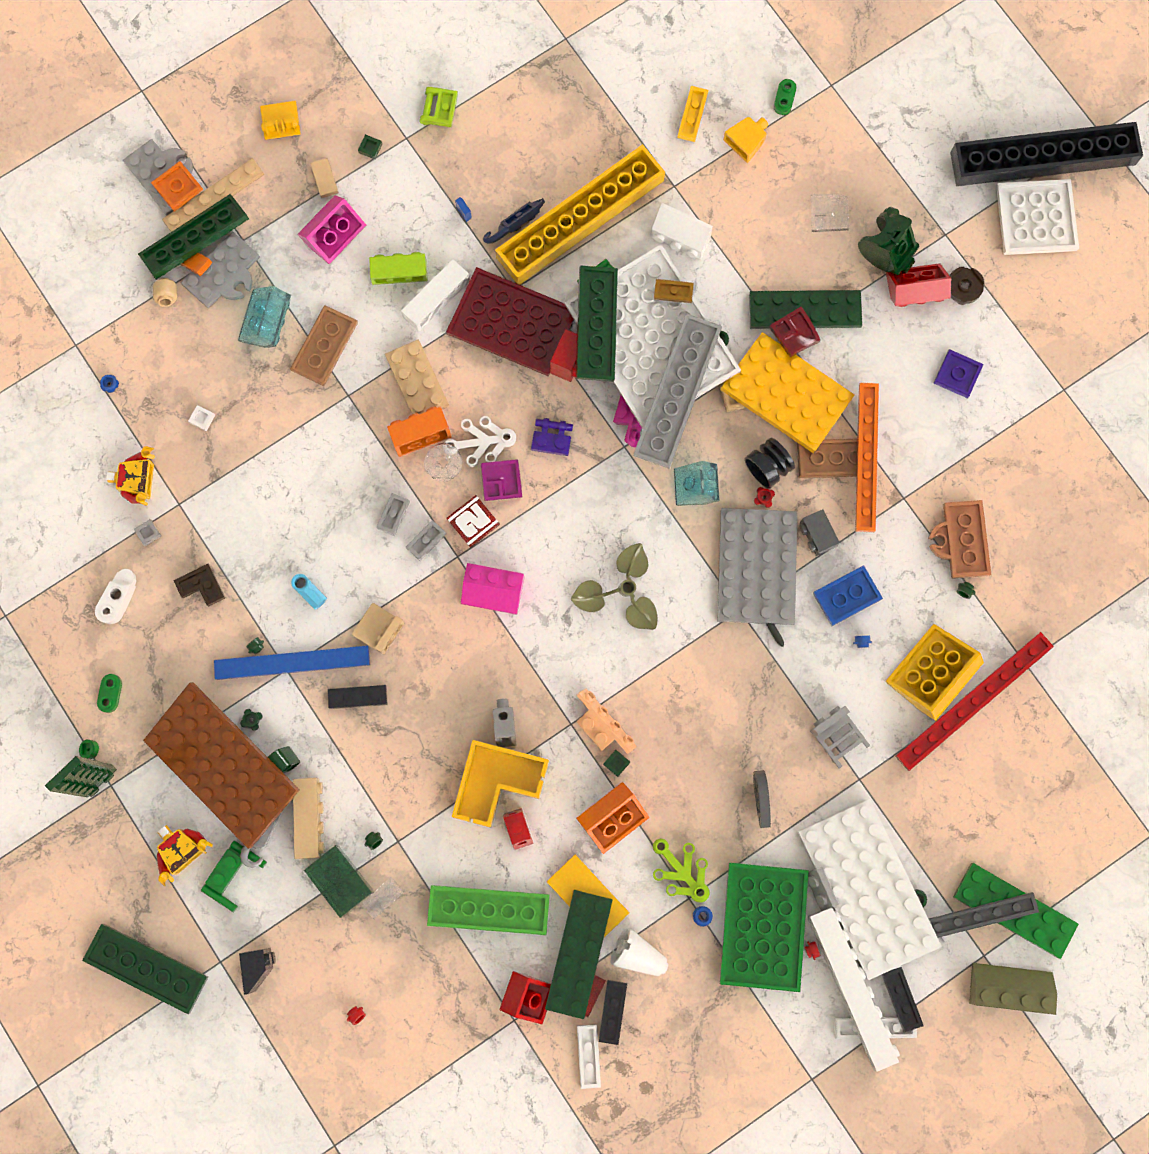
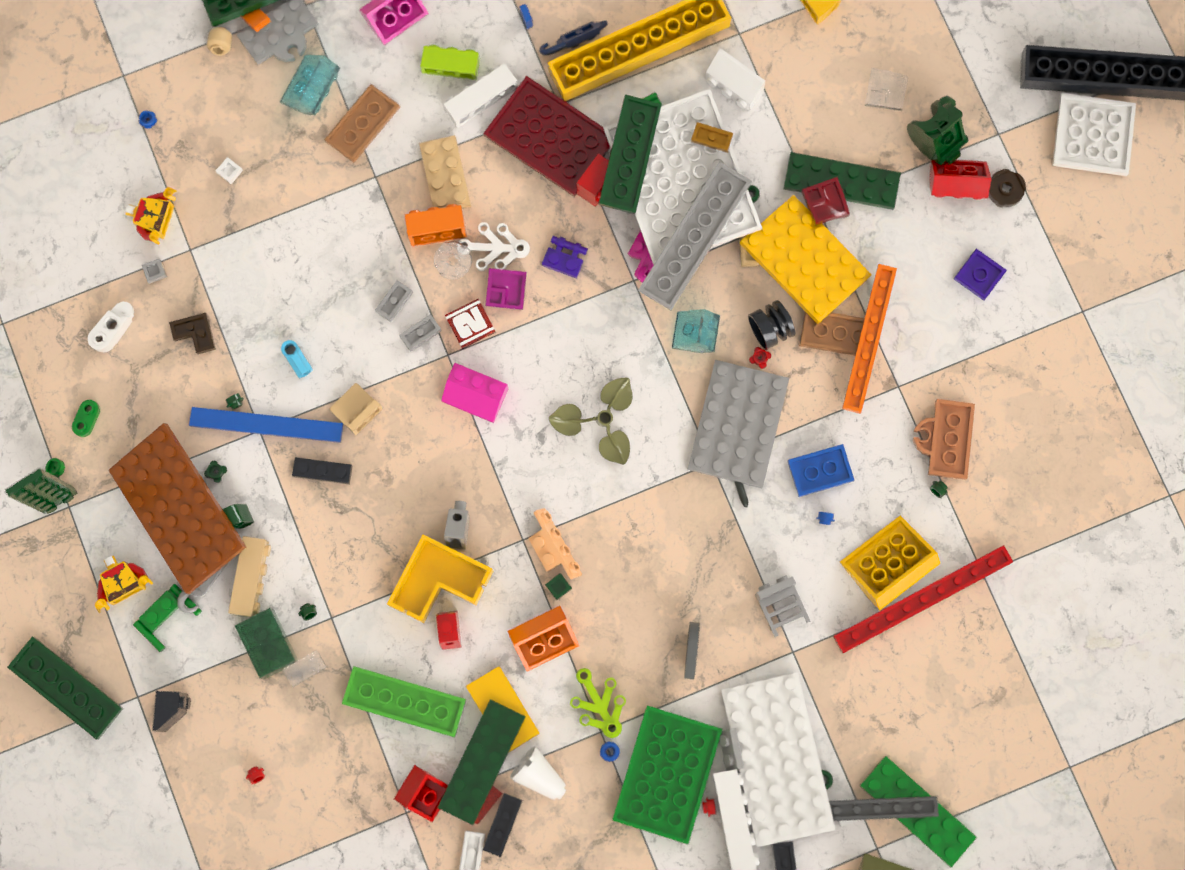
camera: 15 degrees right, 0 degrees up
dark grey brick [799,509,840,556] -> none

